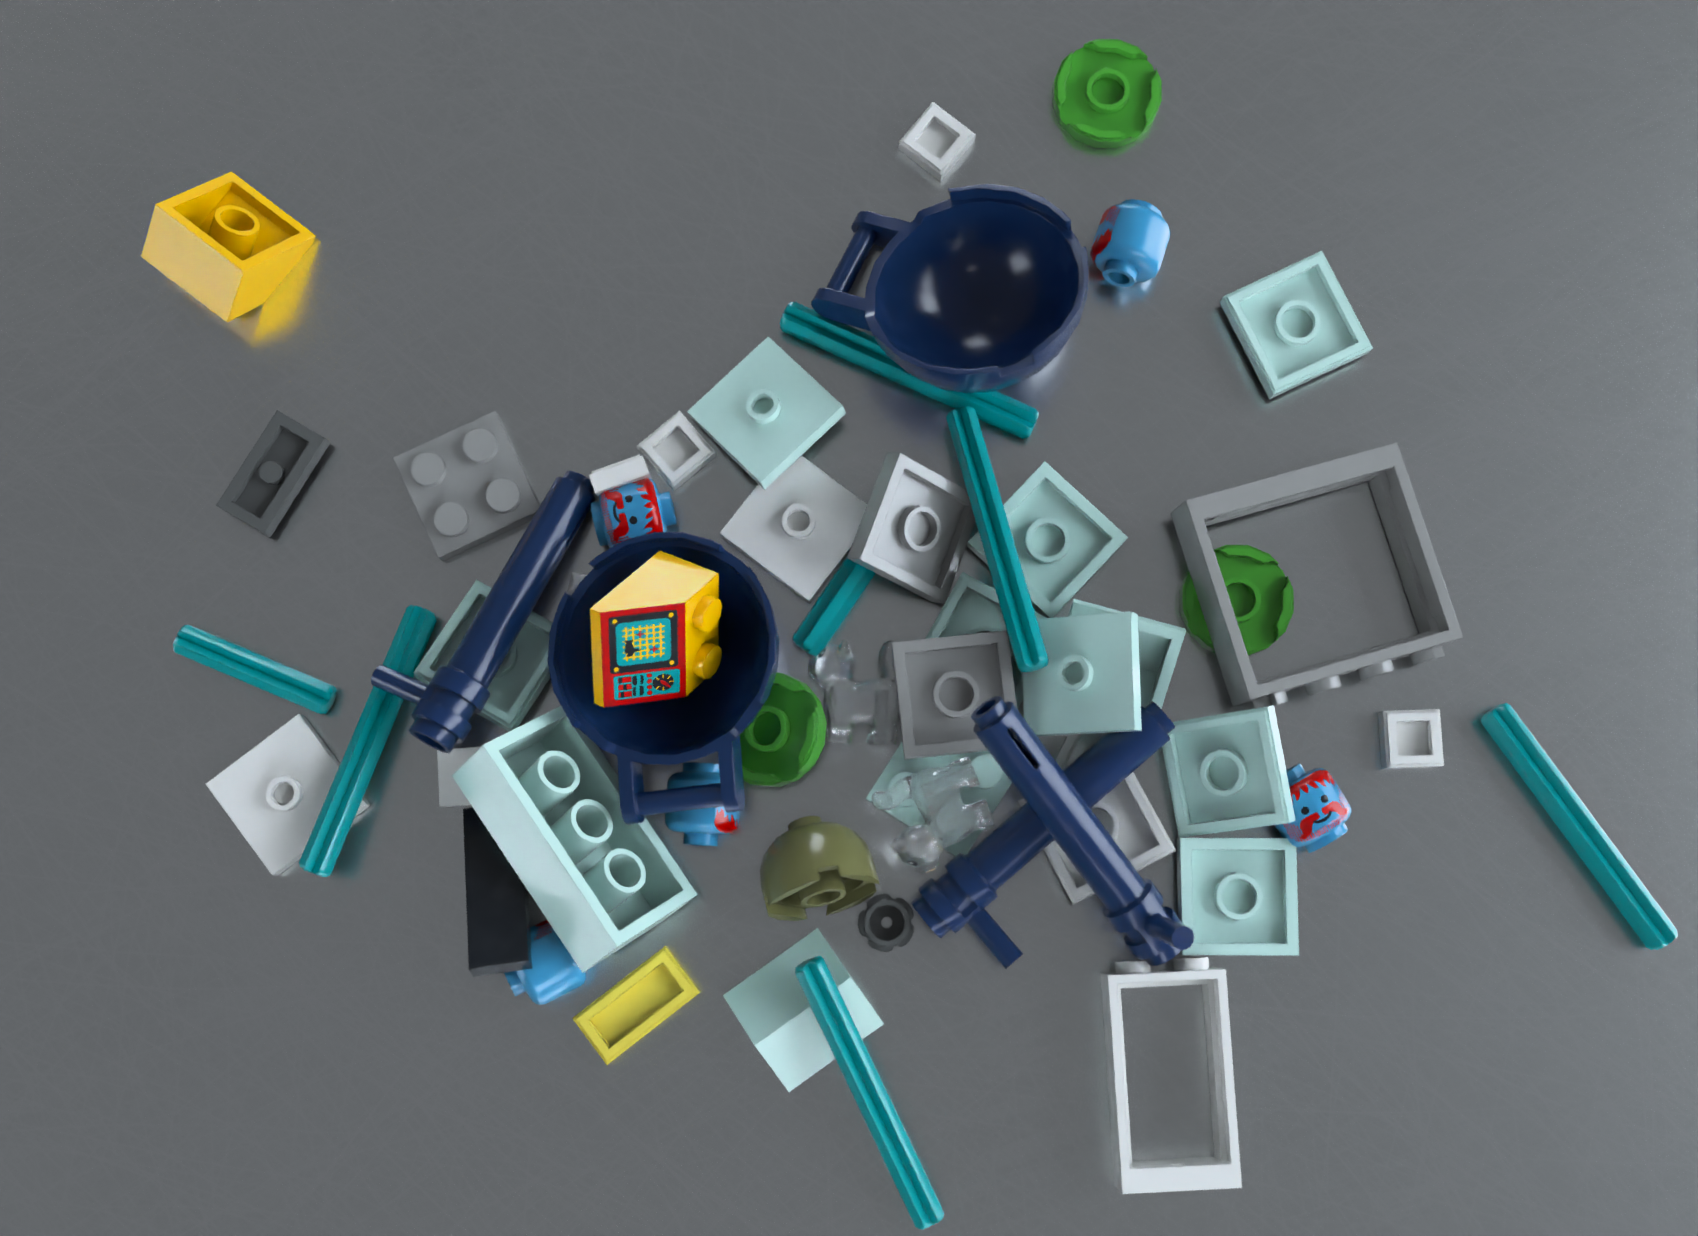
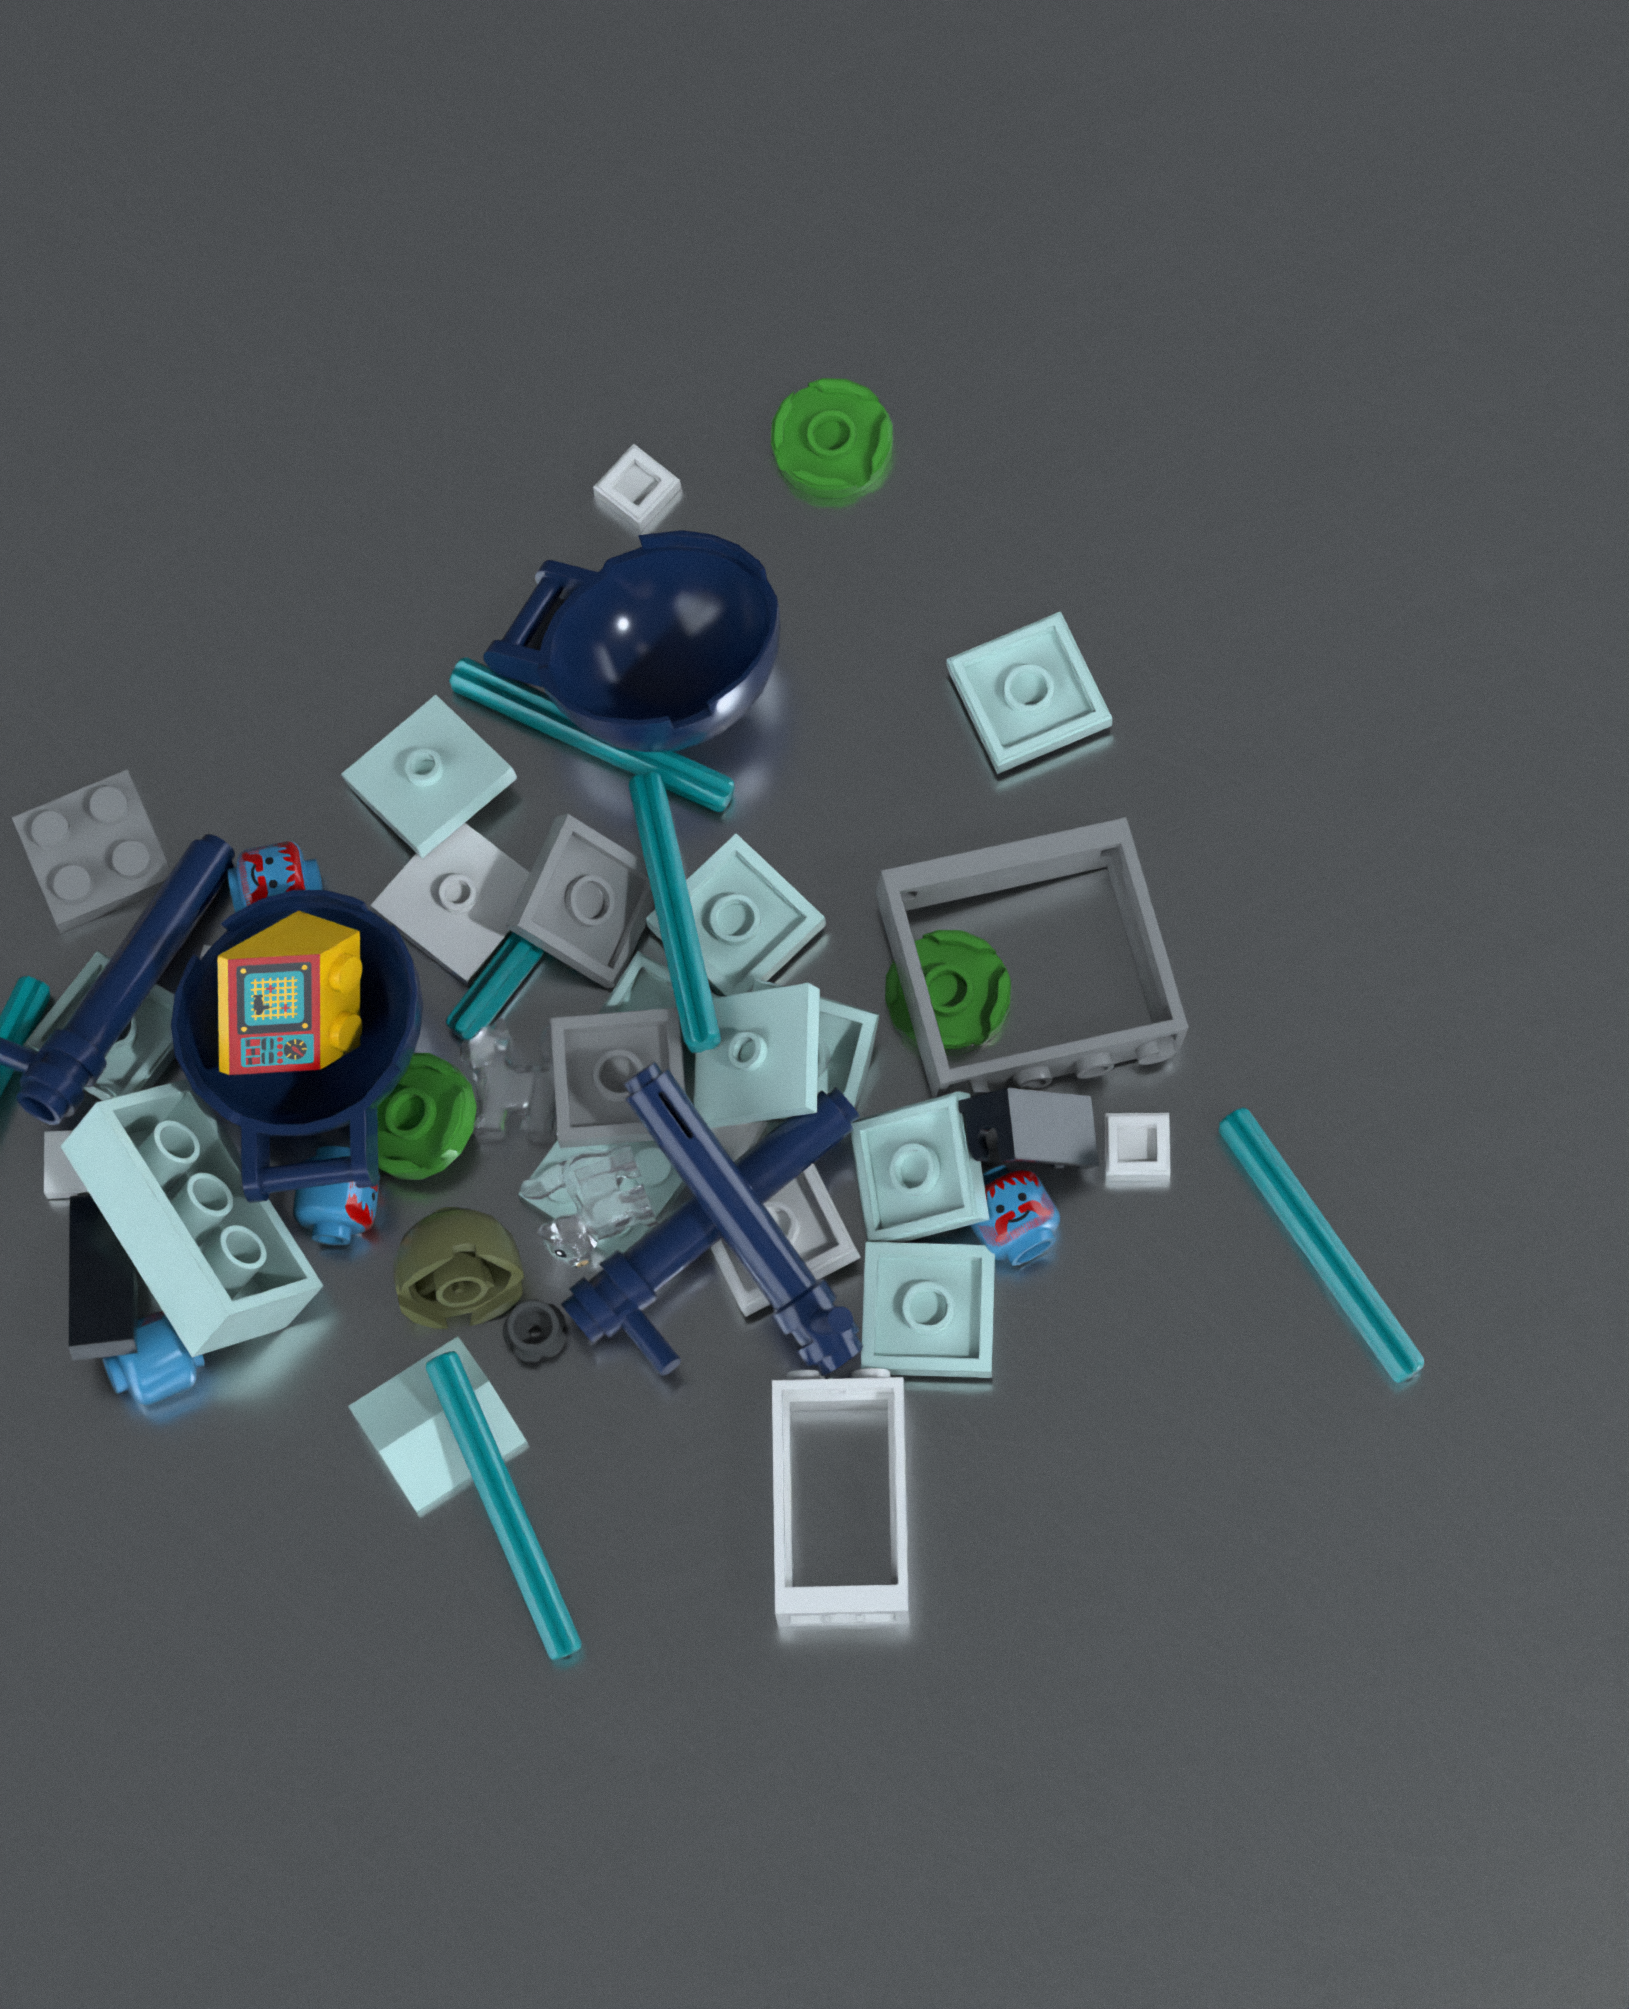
camera: 10 degrees right, 10 degrees down
light yellow tile [572,946,701,1065] -> none
white tile [589,455,652,499] -> none
white tile [637,410,717,491] -> none
dark azure head [1090,199,1171,287] -> none
none -> hinge [958,1088,1099,1169]

